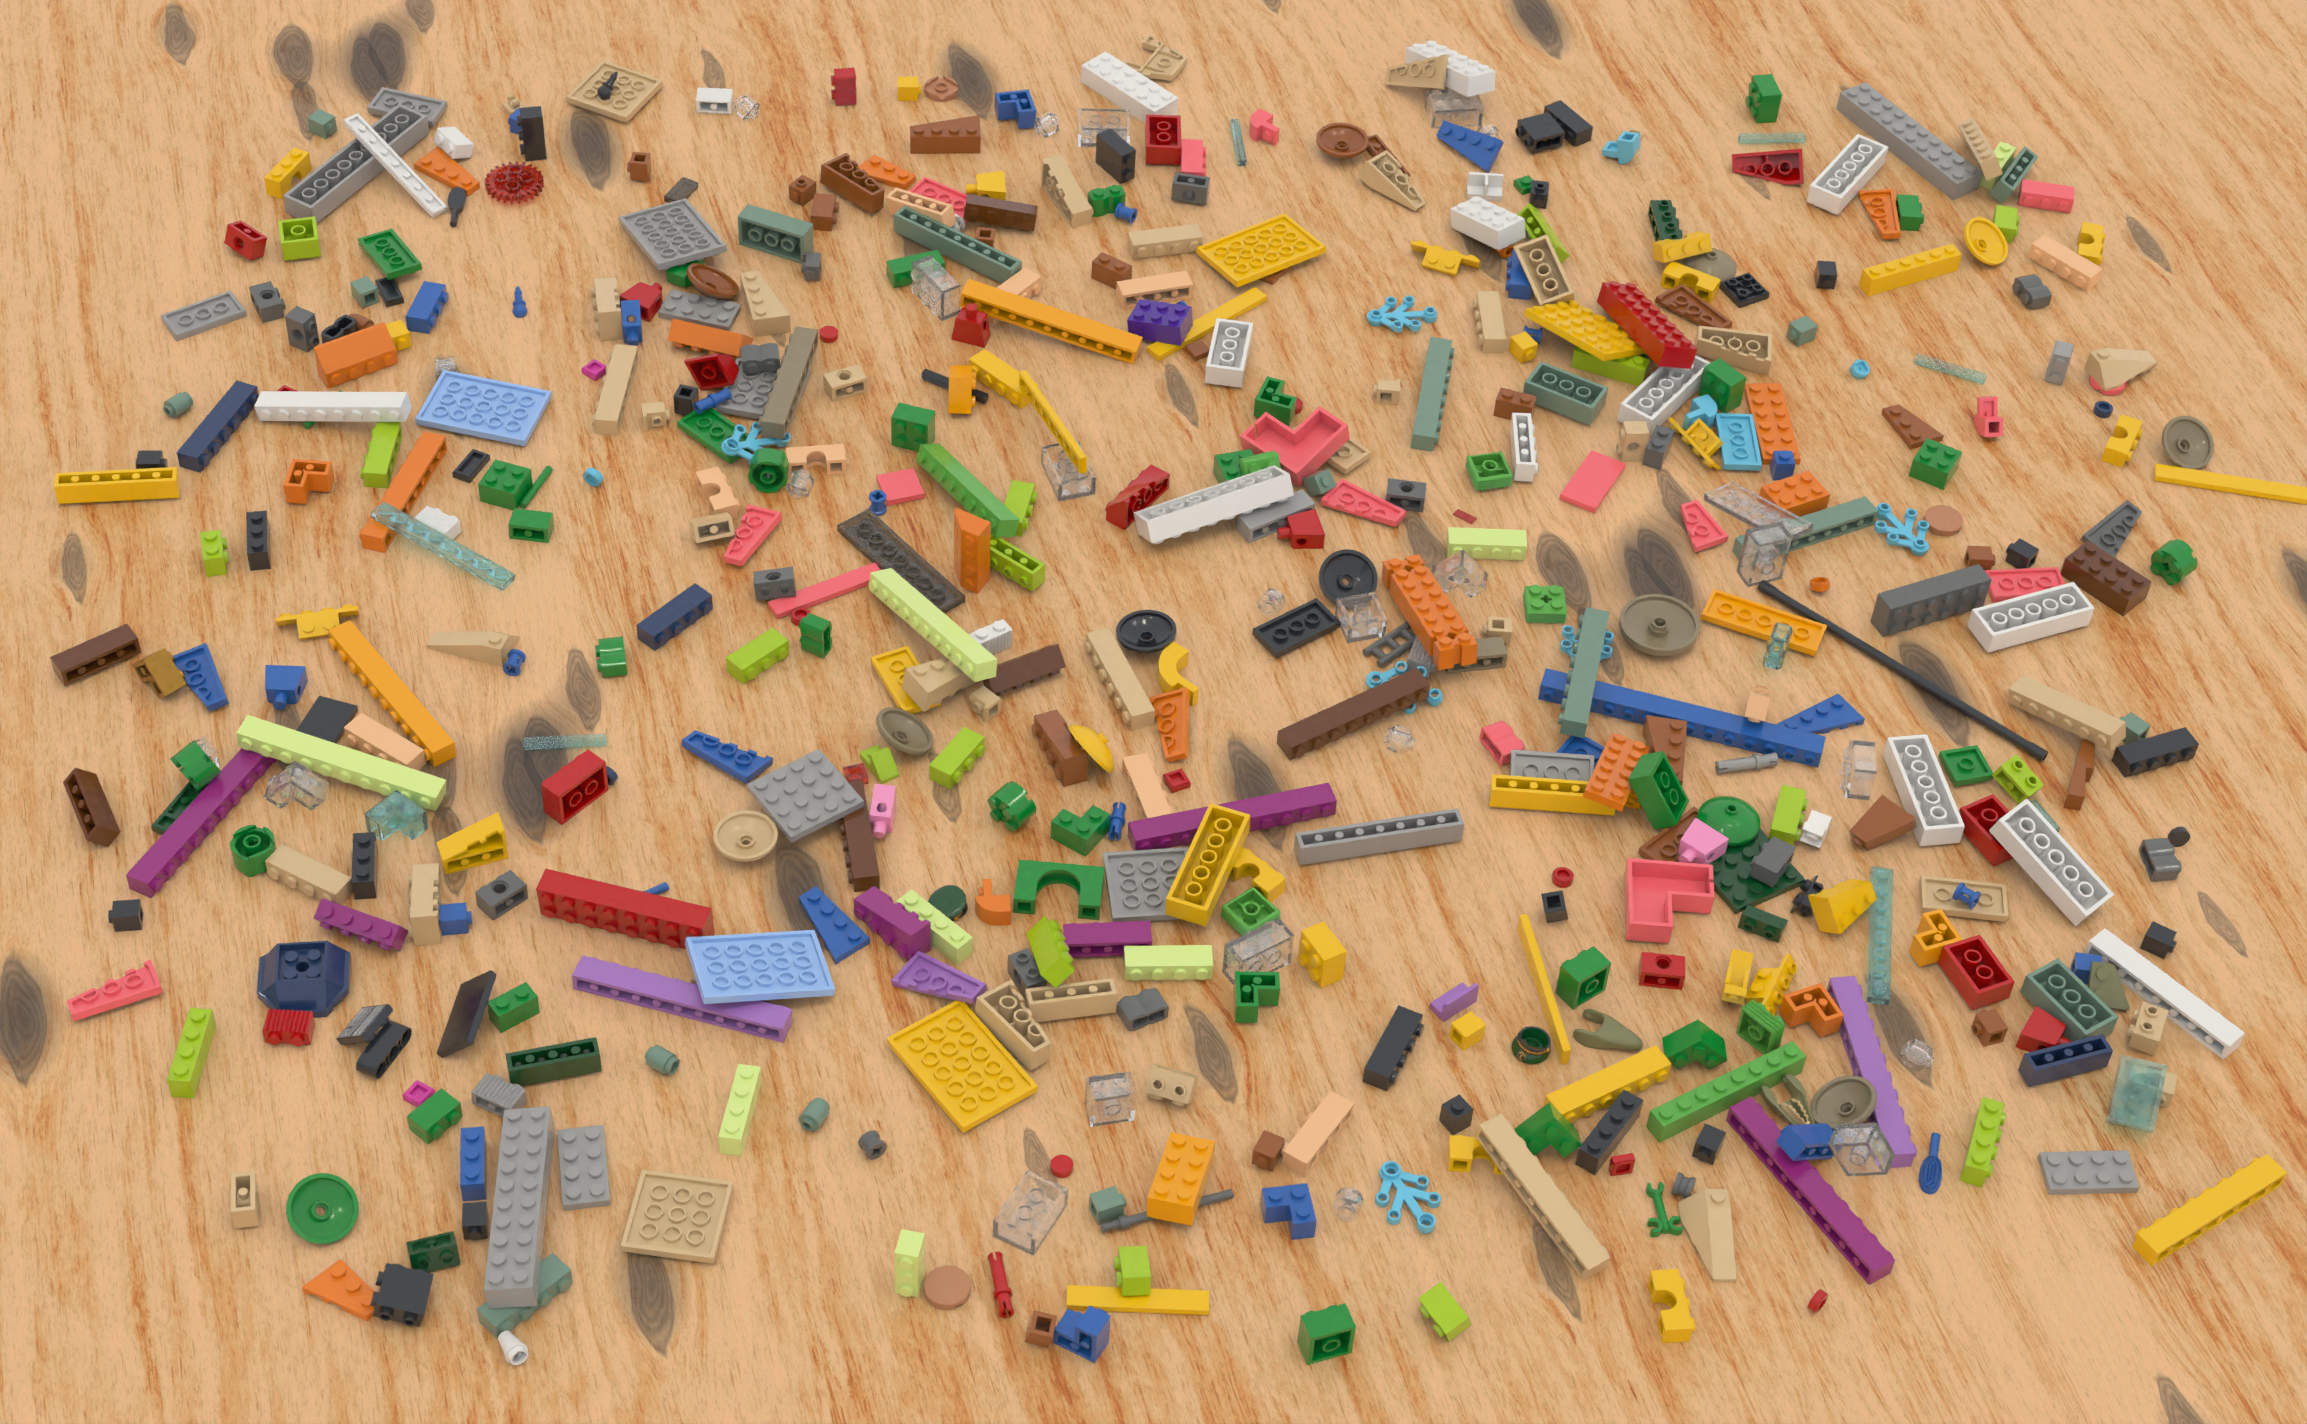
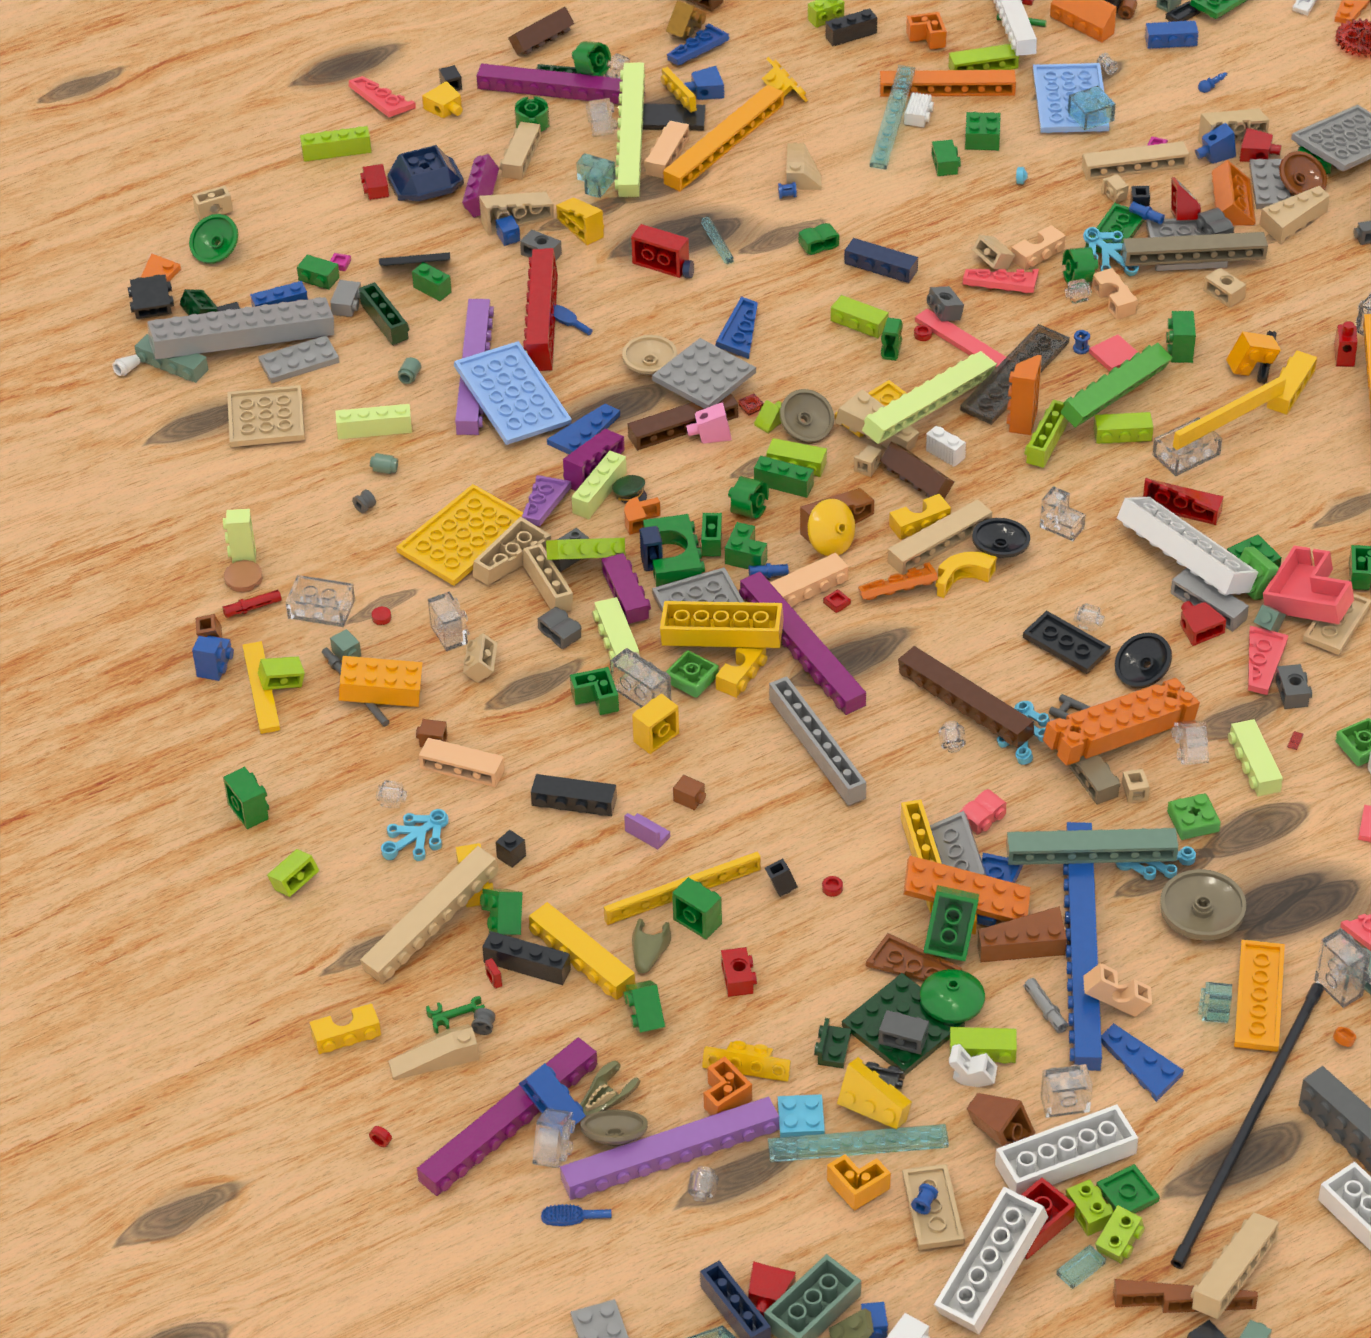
camera: 80 degrees right, 0 degrees up
tile [336,1004,393,1045] -> none
black brick [351,832,378,900] -> none
black beam [356,1020,412,1079] -> none
yellow brick [386,320,411,352] -> none
black piece [448,187,466,227] -> none
black tile [452,449,490,483] -> none
green bar [519,466,553,509] -> none
tile [819,326,838,343] -> none
blue brick [1260,1183,1317,1240] -> none
clear brick [1335,592,1388,643] -> none
yellow brick [1449,1011,1486,1051] -> none
dark green piece [1511,1026,1551,1064] -> none
coral piece [1624,858,1714,943] -> none
bright green brick [1646,1041,1807,1143] -> none
bright pink torso [1678,818,1729,864] -> none
black brick [1692,1123,1726,1165] -> none
yellow arch [1721,948,1754,1005] -> none
bright green brick [1736,999,1785,1055] -> none
red brick [1938,935,2015,1010] -> none
lime brick [1960,1097,2007,1188] -> none
dark orange brick [1971,1008,2008,1047] -> none
none -> yellow torso [422,82,463,118]
none -> dark blue brick [639,526,663,572]
none -> yellow plate [661,67,697,112]
none -> dark orange brick [673,774,706,811]
none -> green brick [701,513,722,556]
none -> green brick [754,456,814,498]
none -> medium azure plate [778,1094,825,1138]
none -> yellow arch [889,494,951,540]
none -> clear brick [1040,486,1086,541]
none -> lime brick [1065,1179,1113,1236]
none -> clear light blue brick [1067,86,1116,130]

